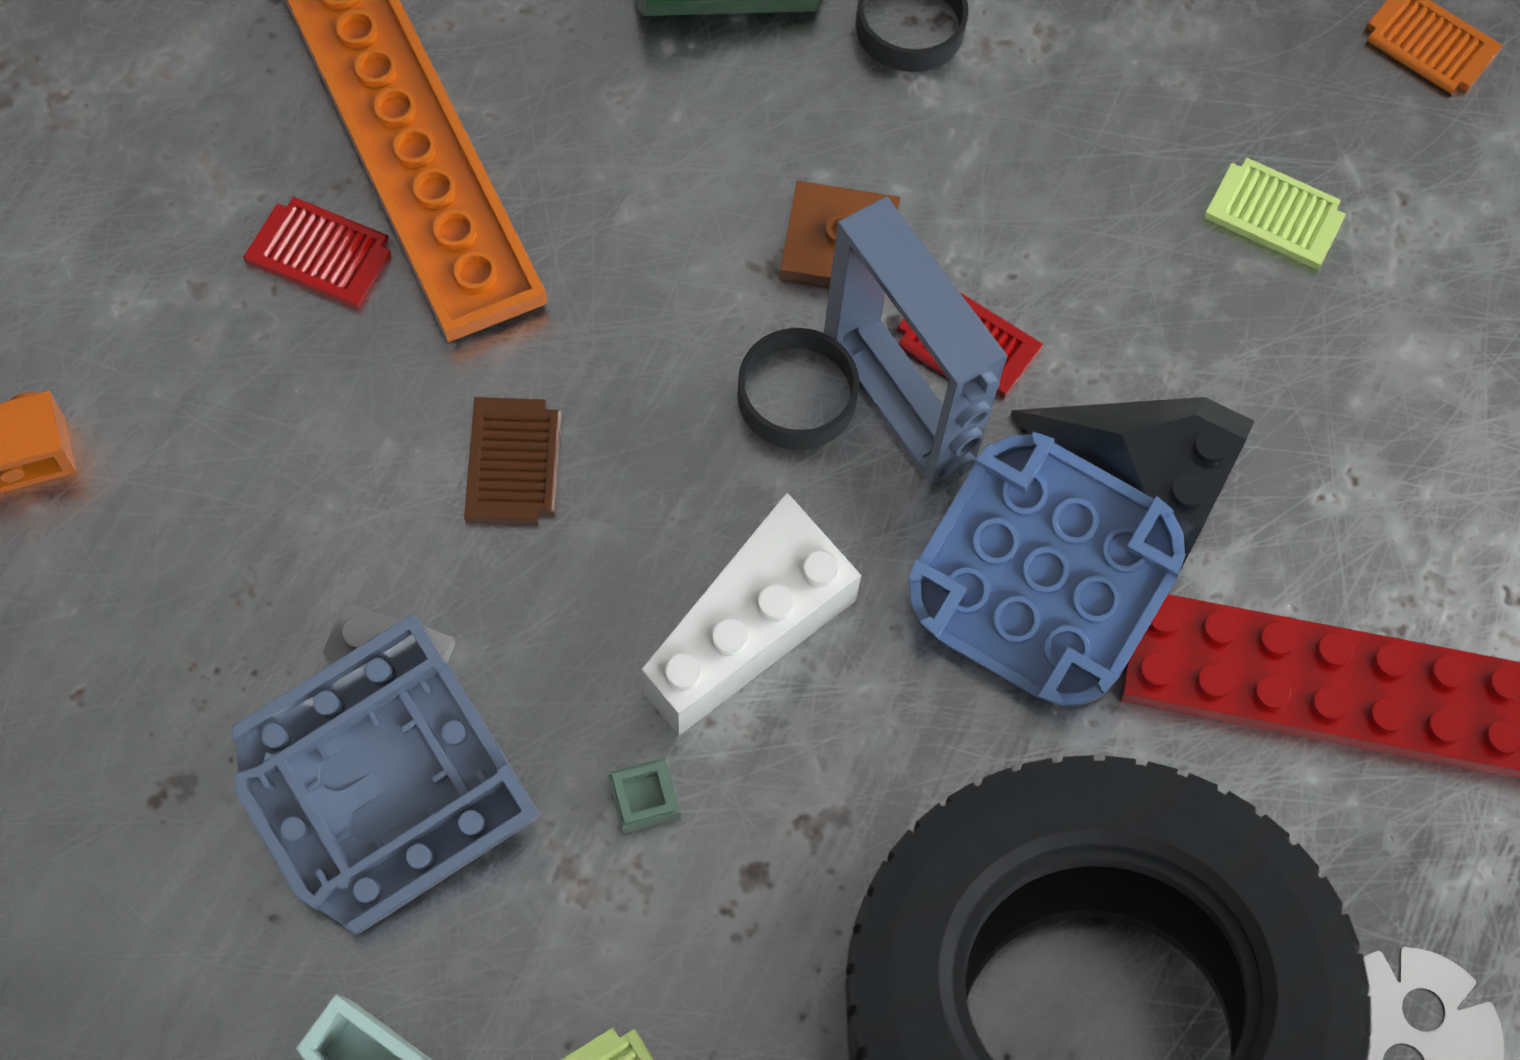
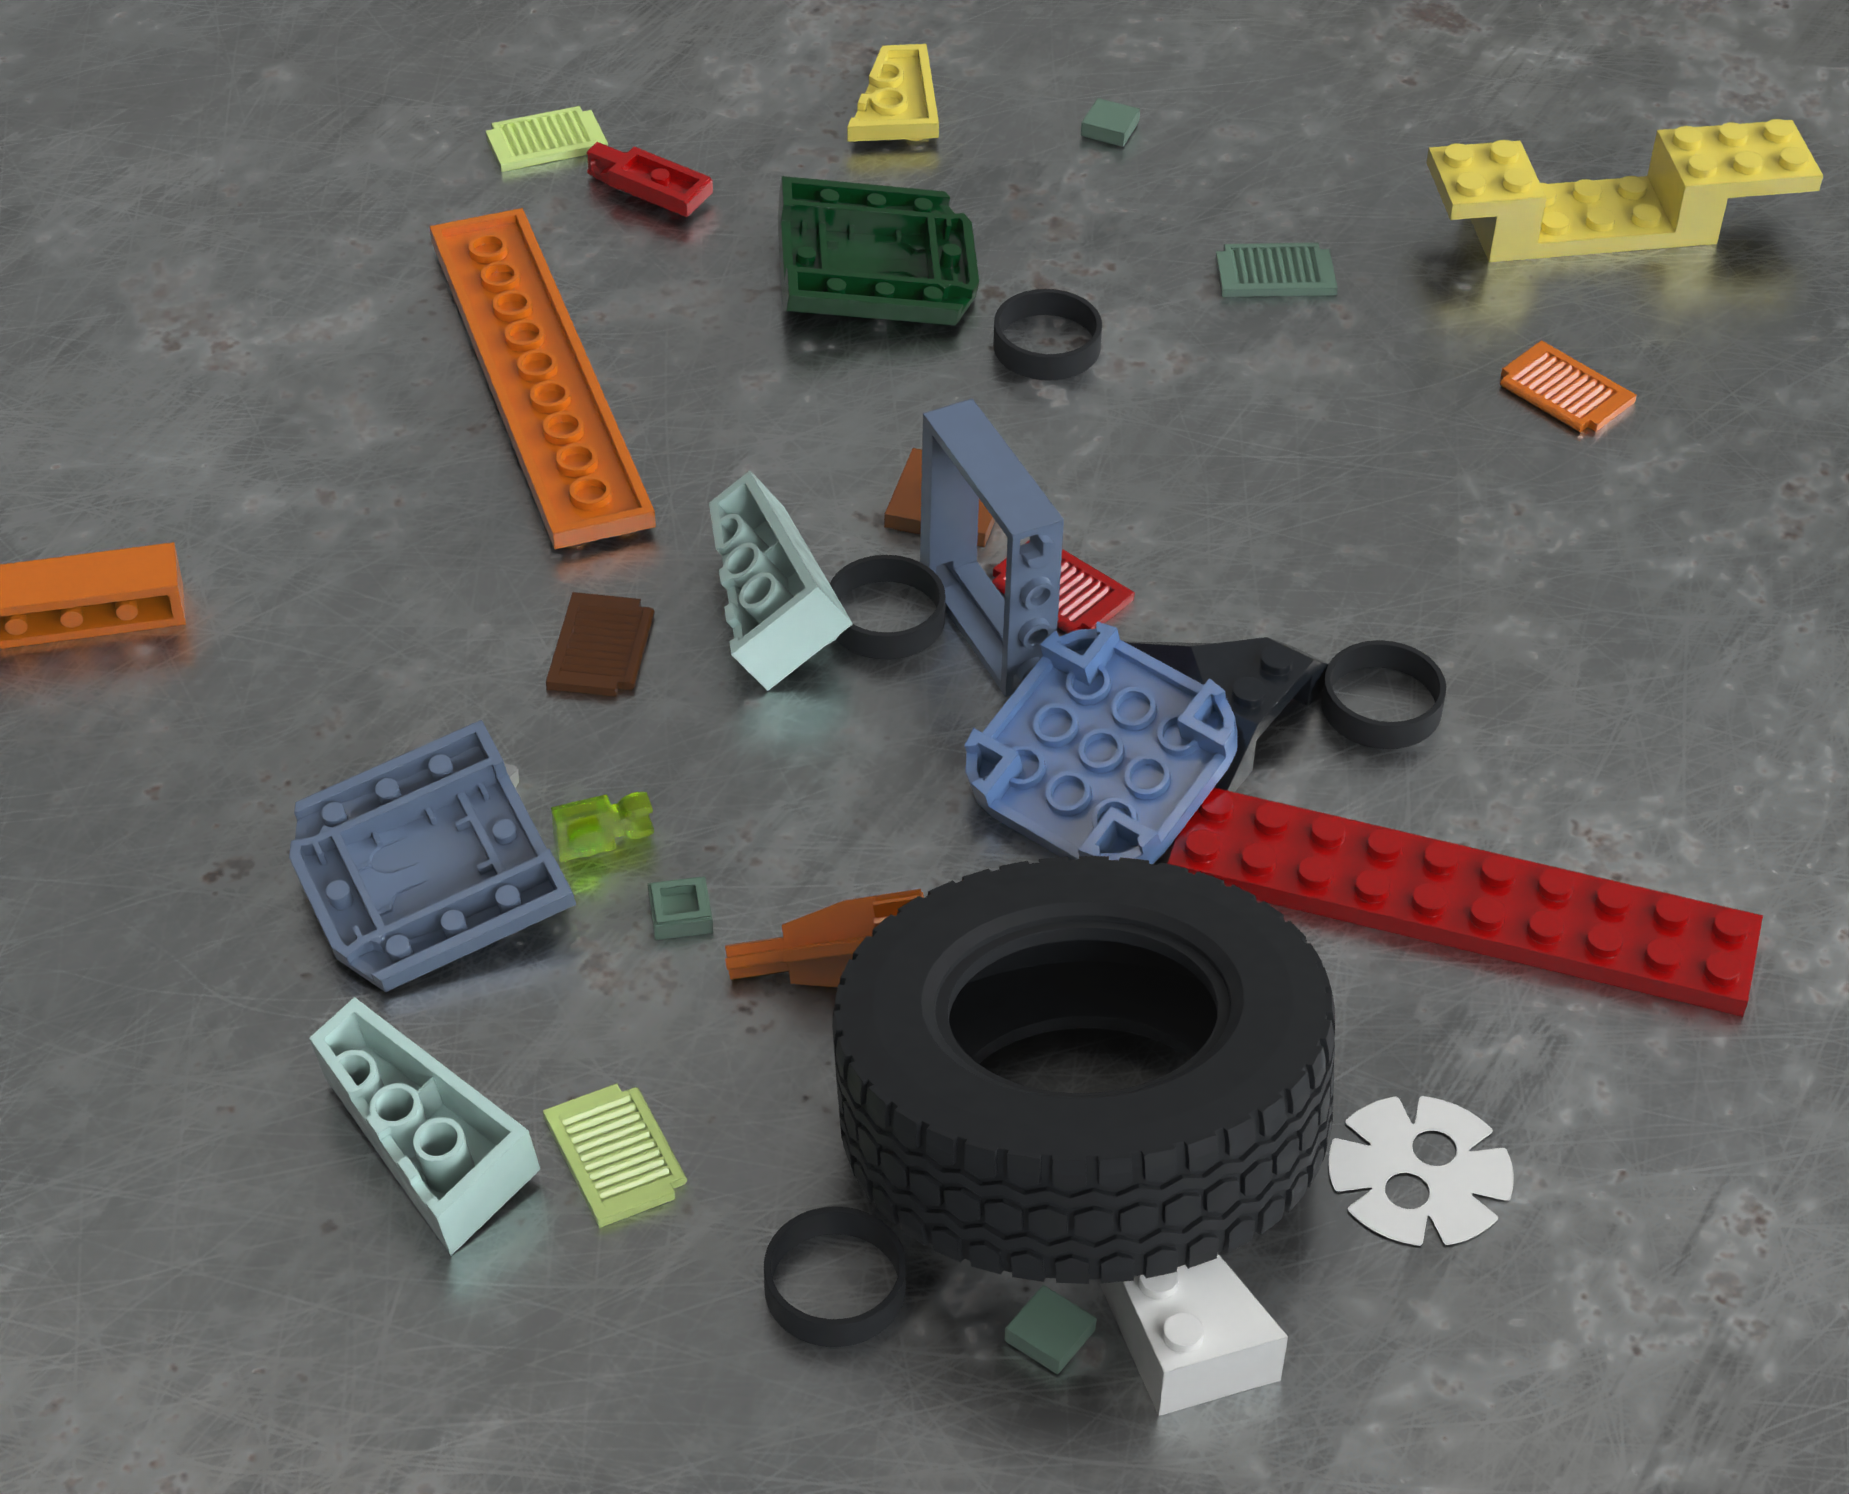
camera: 10 degrees right, 20 degrees down
red window [243,197,391,310] -> none
white wedge [642,492,861,736] -> none
yellowish green window [1203,157,1346,270] -> none
none -> clear neon green plate [551,792,654,862]
none -> light aqua wedge [709,470,853,691]
none -> orange piece [725,889,924,988]
none -> black tyre [1322,640,1446,749]

